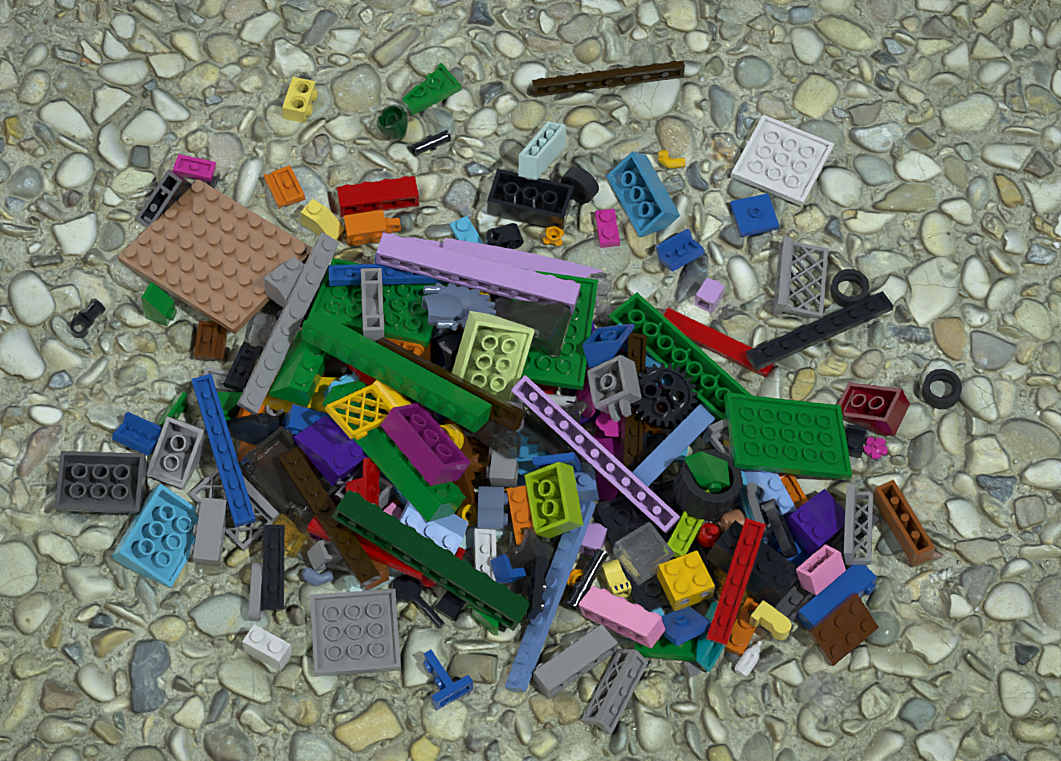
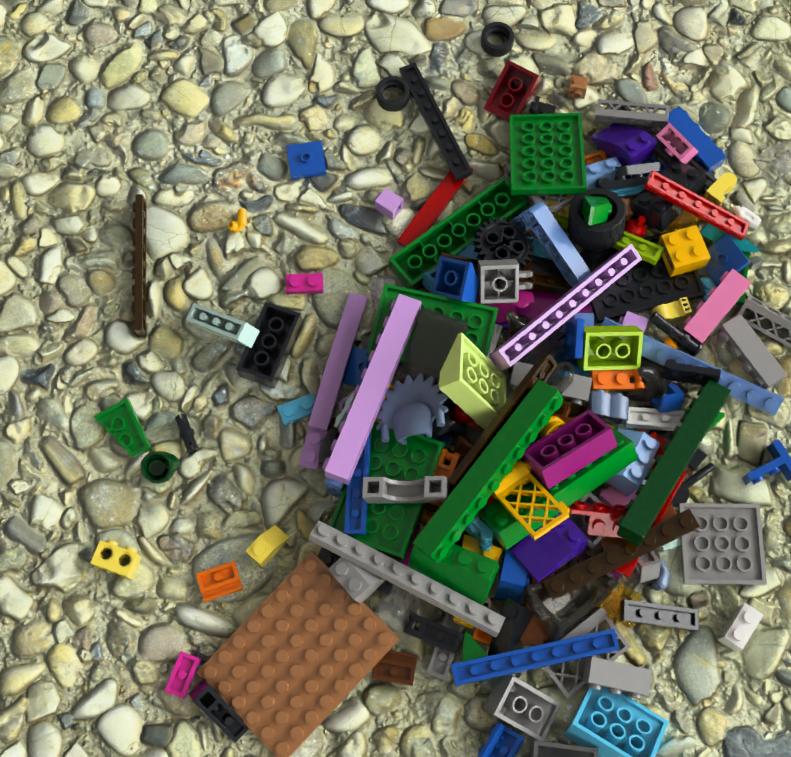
camera: 80 degrees left, 10 degrees up
green slope [141,282,177,327] -> none
green slope [156,392,188,428] -> none
light grey beam [249,562,263,621] -> none
red brick [337,176,419,217] -> none
orange hinge [344,210,401,246] -> none
black piece [484,223,524,249] -> none
light orange plate [543,226,565,247] -> none
black tyre [560,166,599,204] -> none
dark azure slope [606,151,680,237] -> none
clear slope [613,521,675,585] -> none
blue bracket [656,229,705,272] -> none
white plate [731,115,834,207] -> none
light grey fence [773,236,828,319] -> none
reddish brown plate [807,593,879,666] -> none
dark pink plant [863,436,888,460] -> none
dark orange brick [873,479,935,567] -> none
none -> medium nougat bracket [567,75,588,99]

